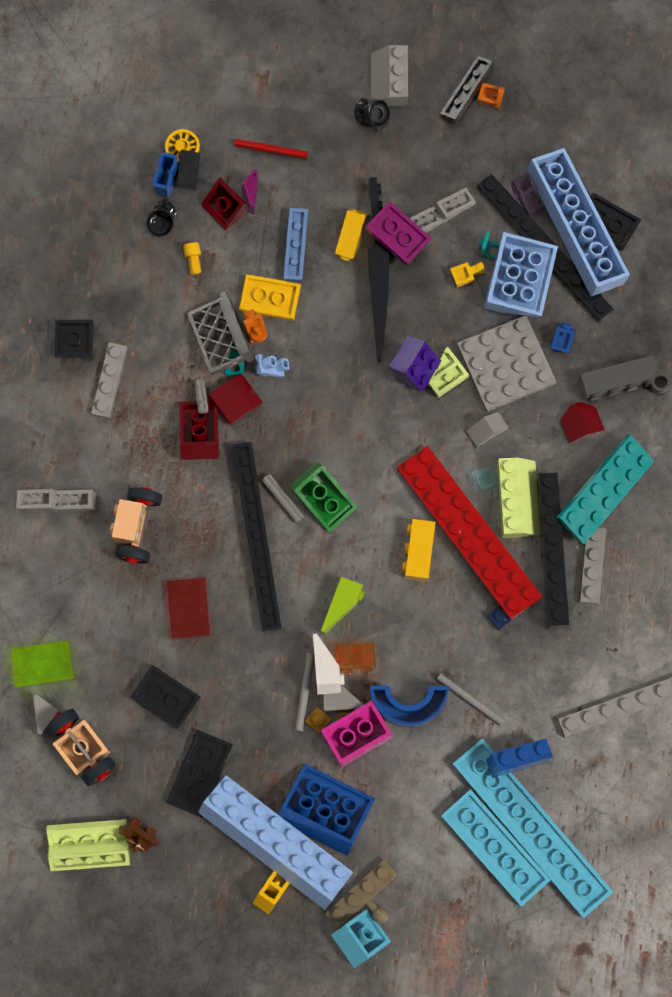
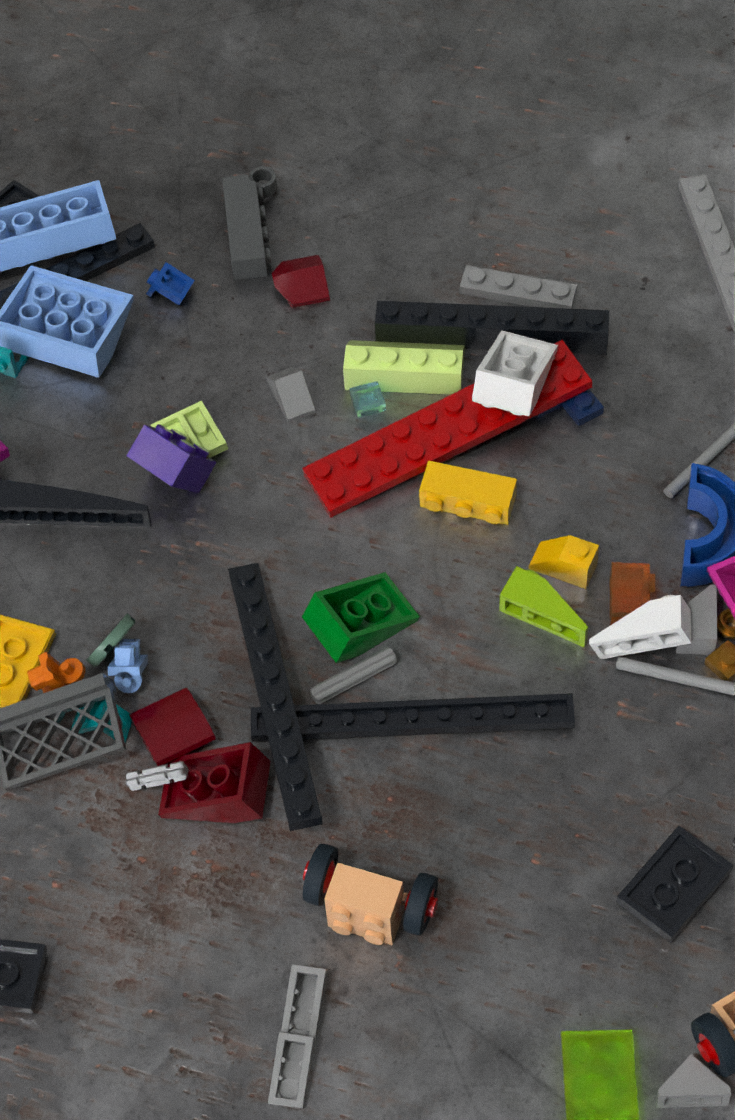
camera: 80 degrees left, 20 degrees down
light grey plate [91,342,128,419] -> none
clear red plate [167,578,211,640] -> none
yellow plate [450,262,485,287] -> none
light grey plate [457,315,557,412] -> none
teal plate [556,435,654,544] -> none
none -> sand green tile [86,613,136,667]
none -> black plate [228,563,323,831]
none -> white slope [472,330,558,416]
none -> yellow slope [529,535,599,589]

